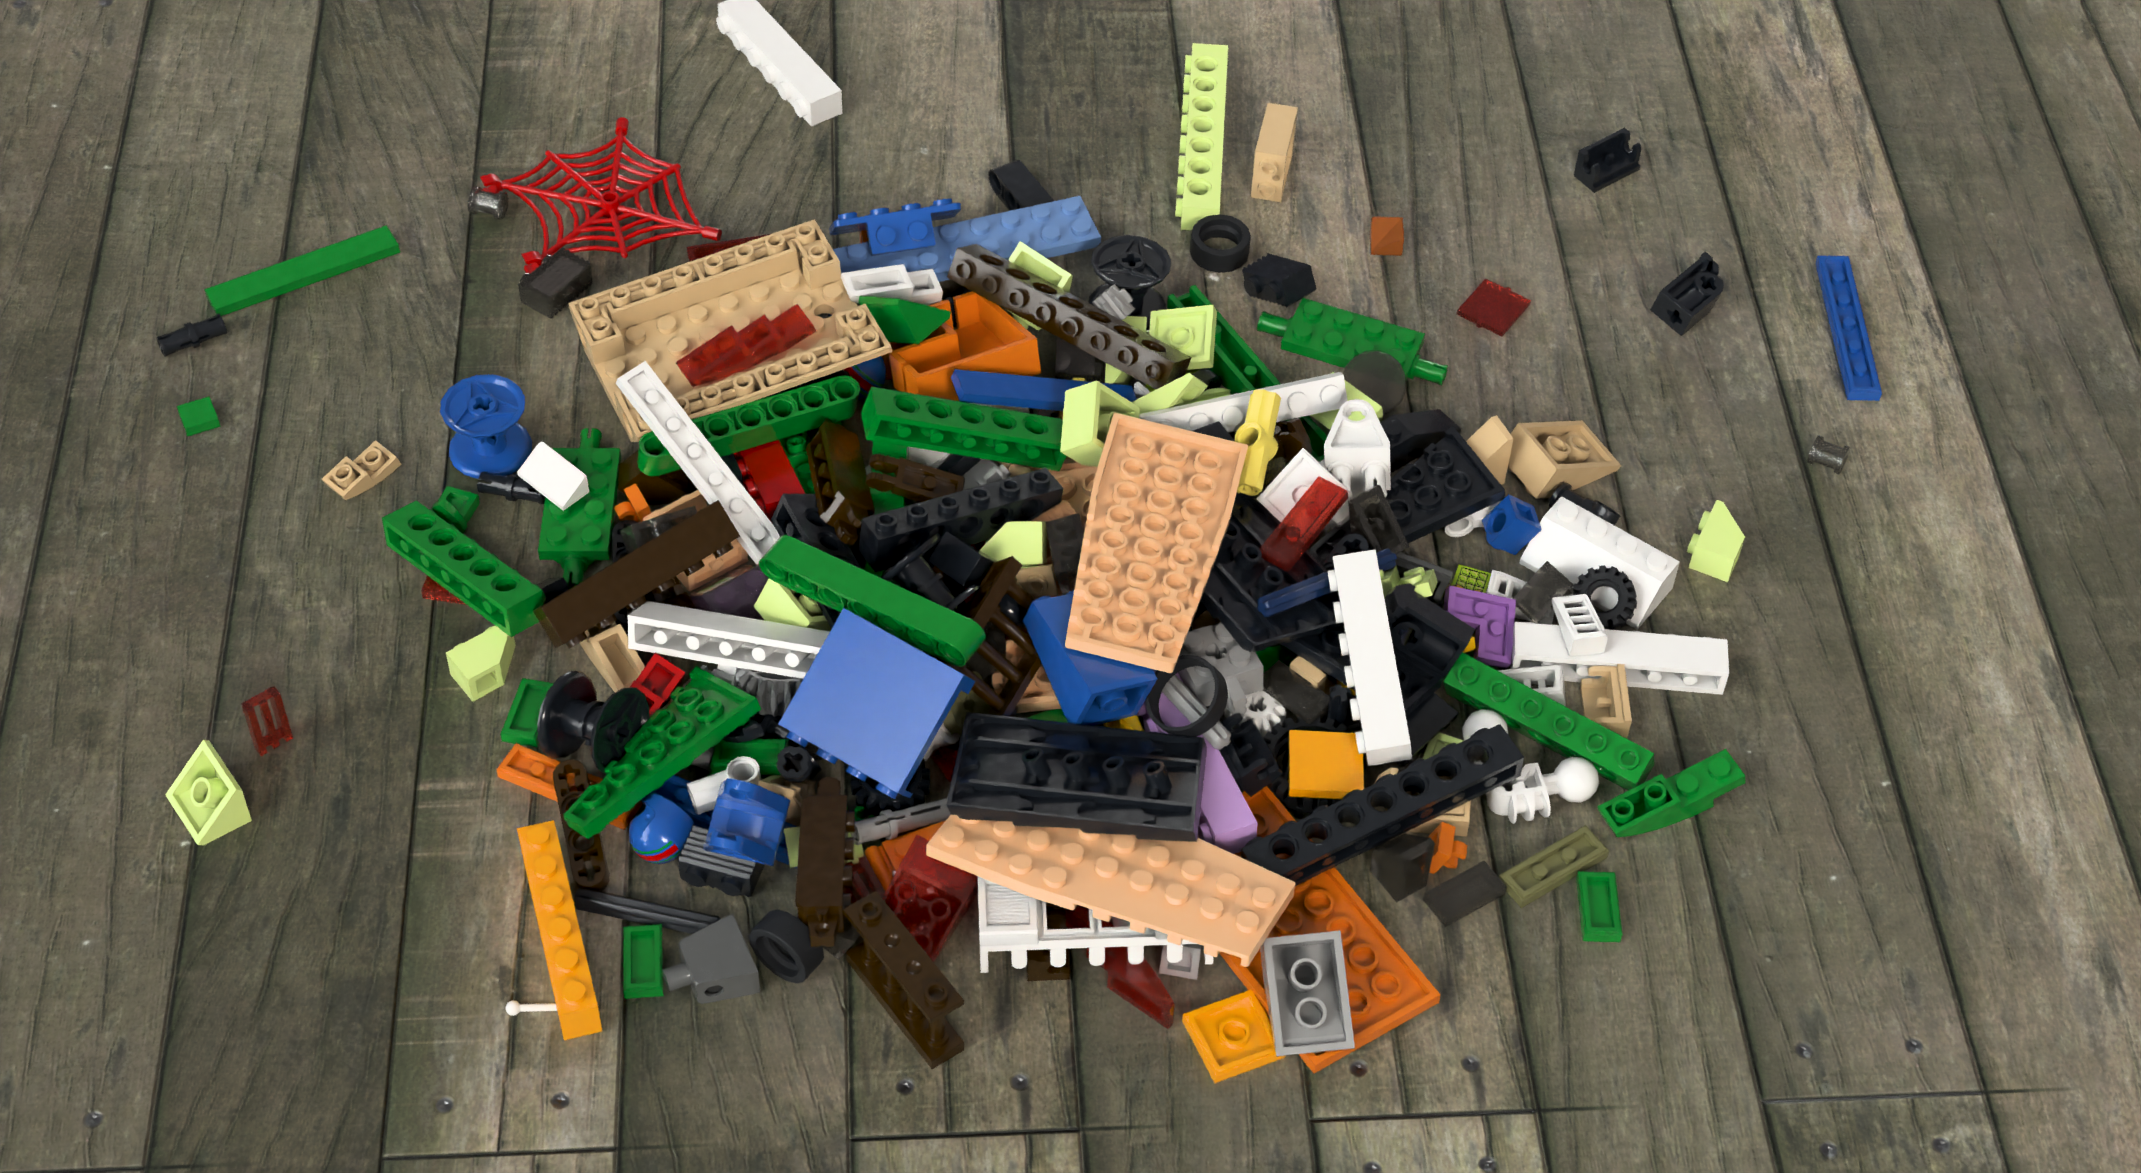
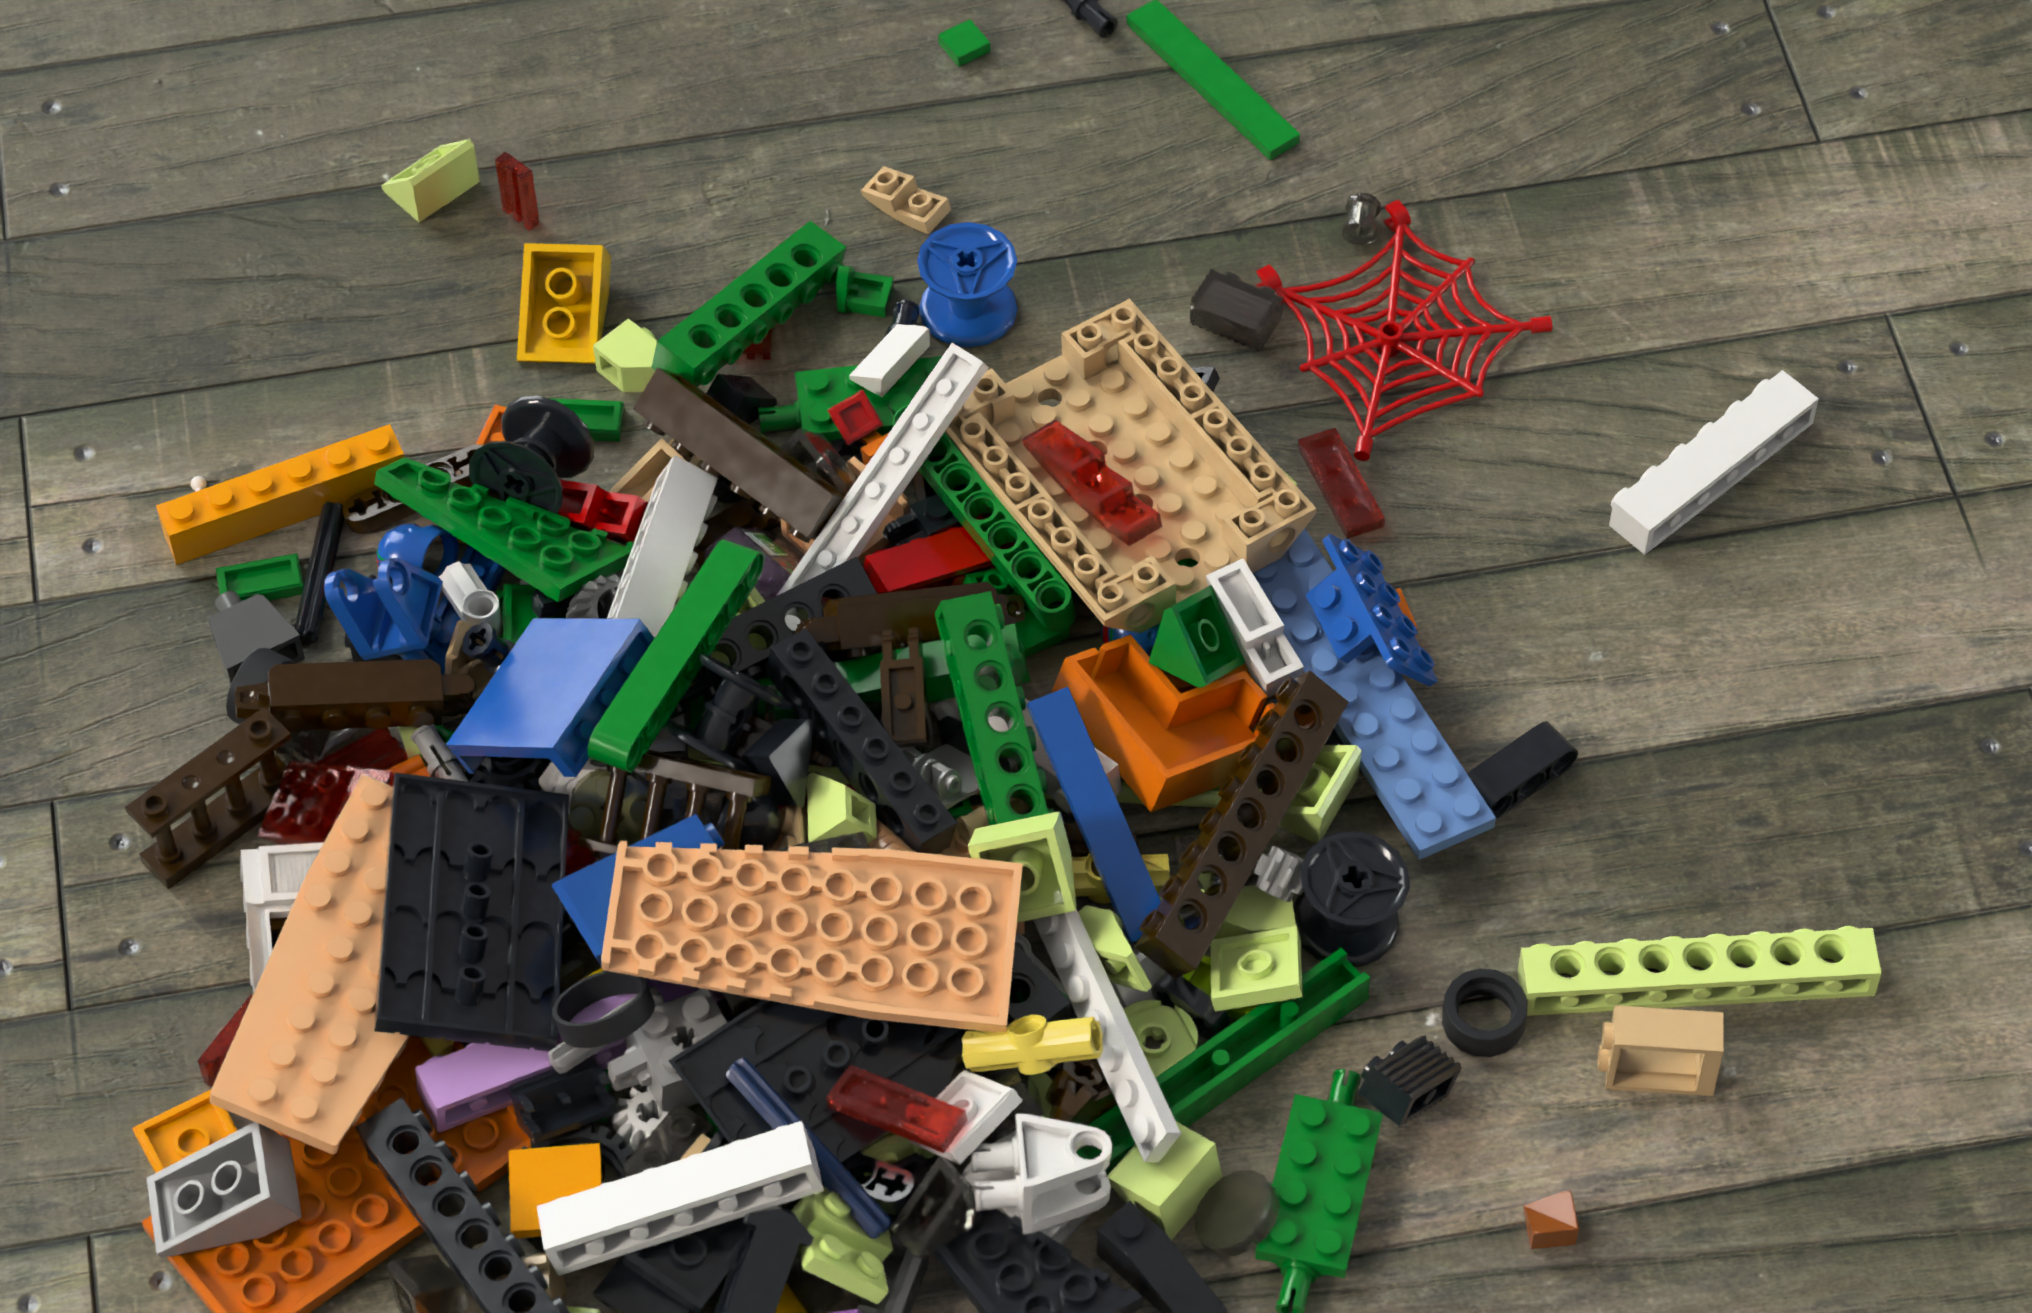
camera: 85 degrees right, 5 degrees up
none -> yellow slope [517,243,611,364]
none -> red tile [827,389,883,446]

